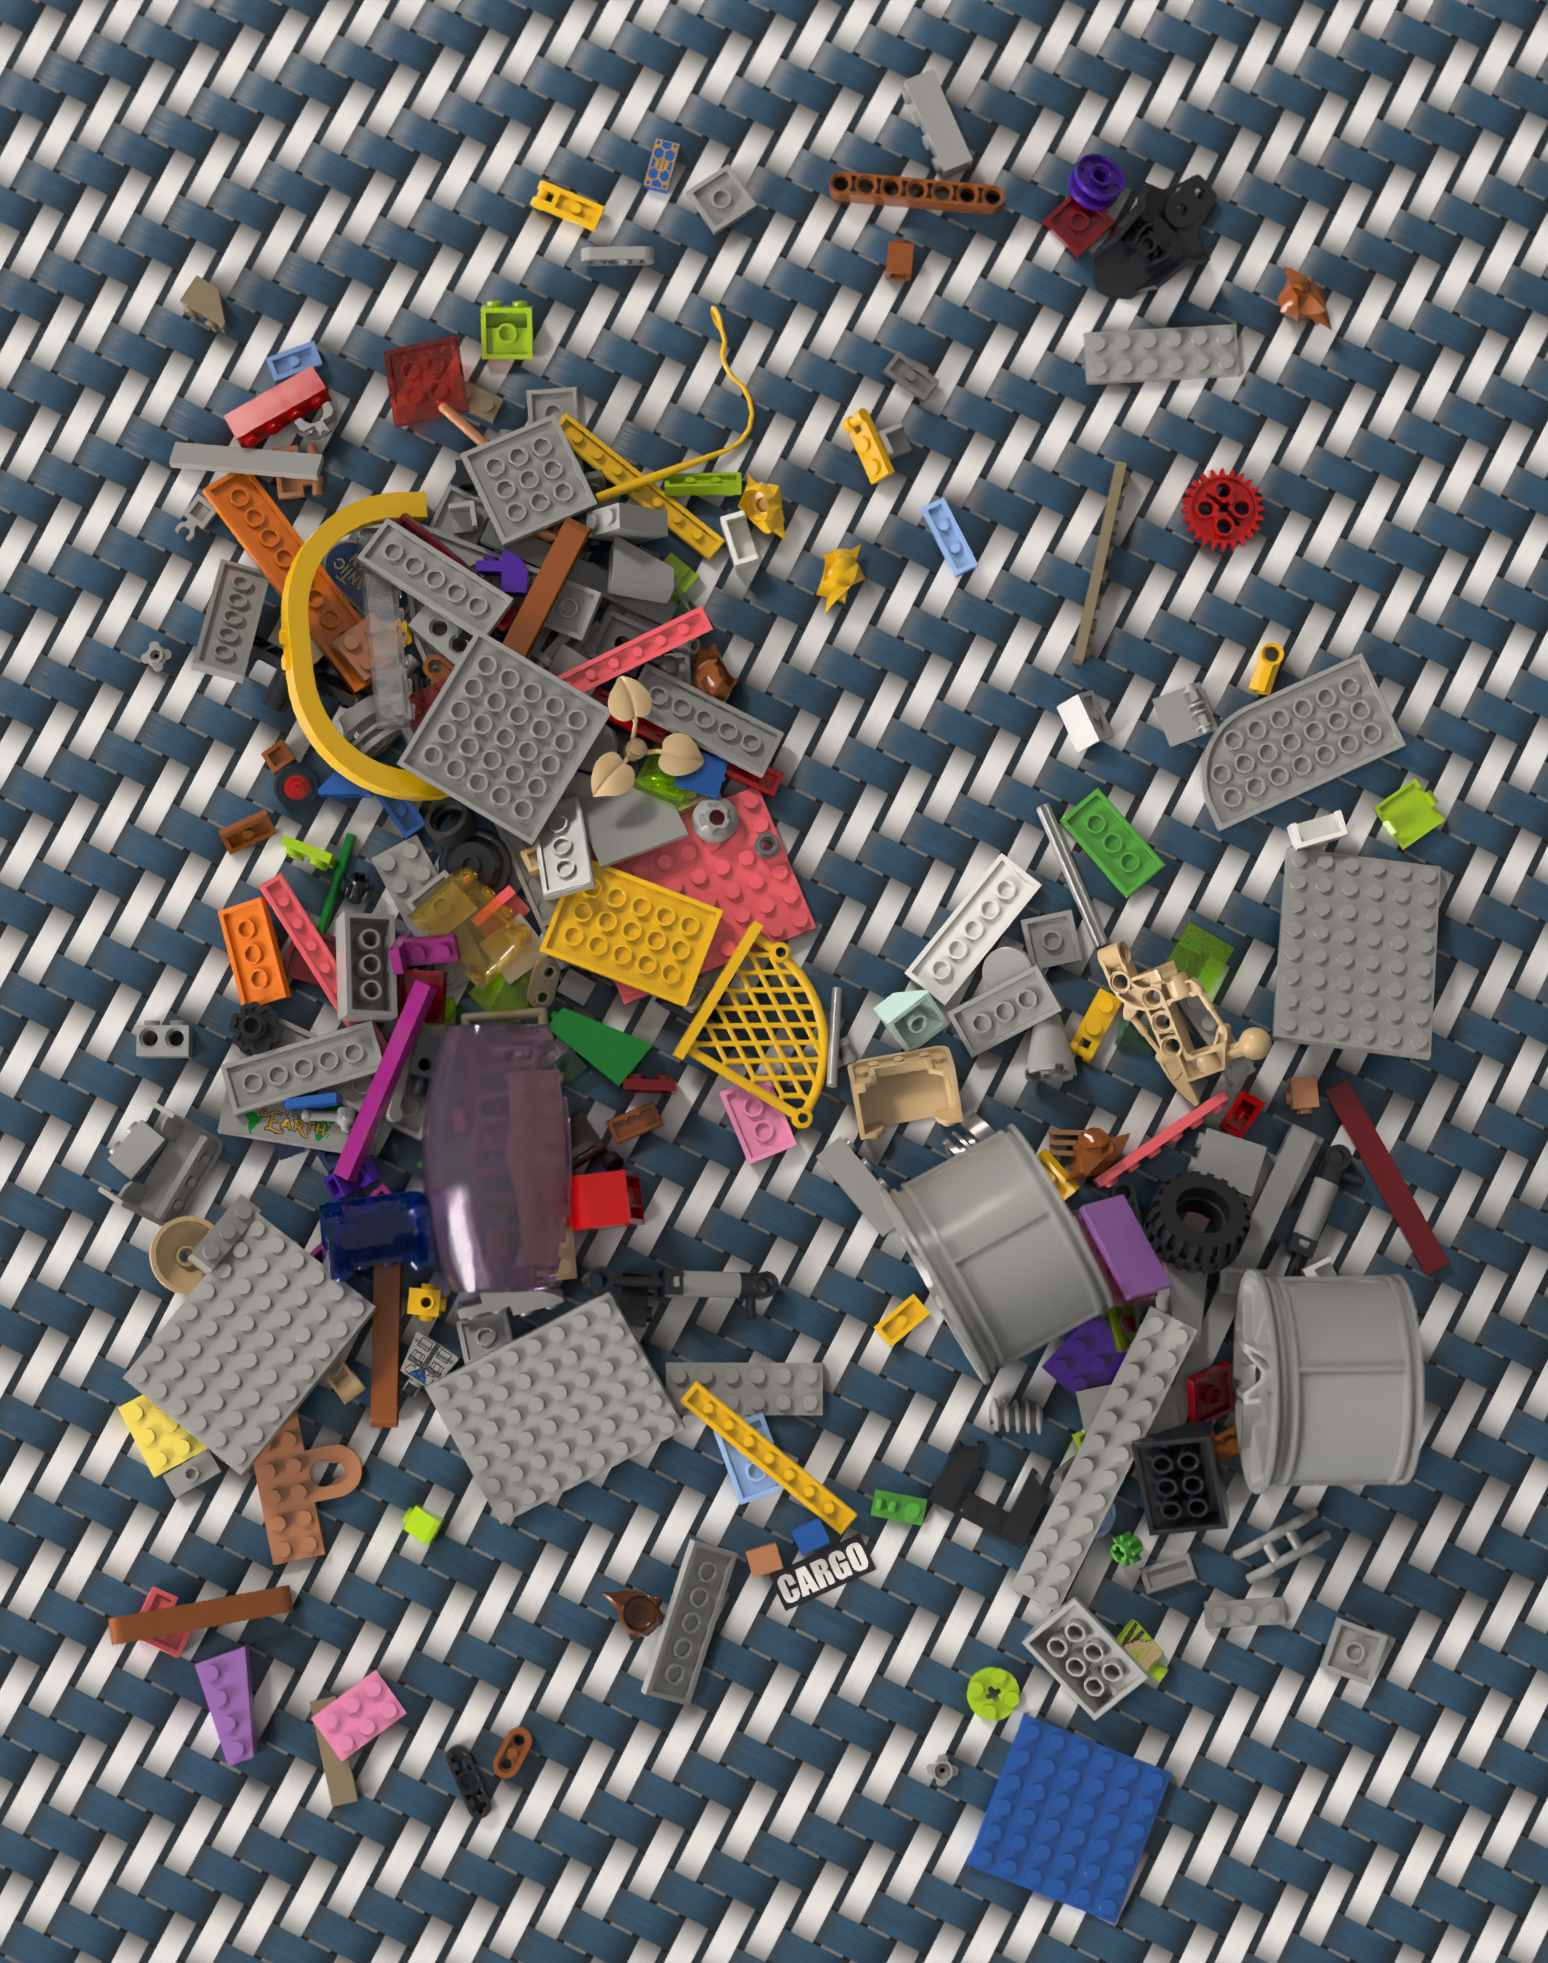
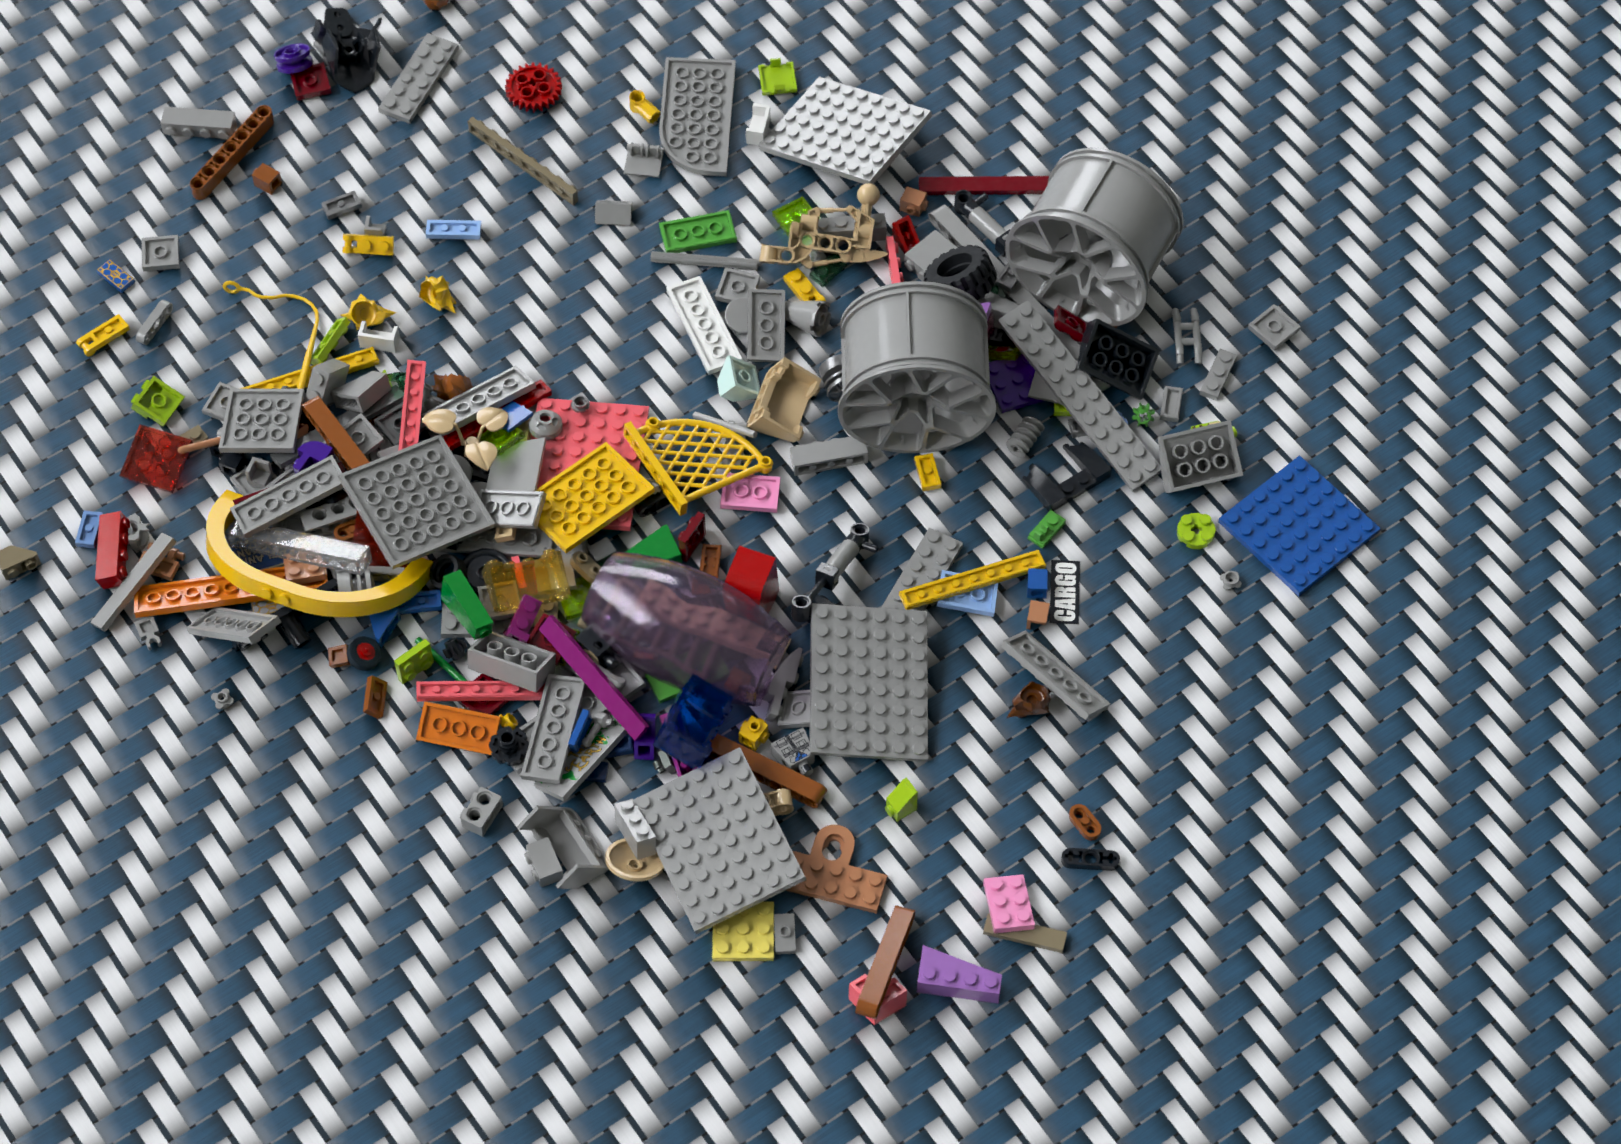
camera: 60 degrees left, 25 degrees down
none -> green slope [441,570,493,640]
none -> yellow plate [499,713,518,730]

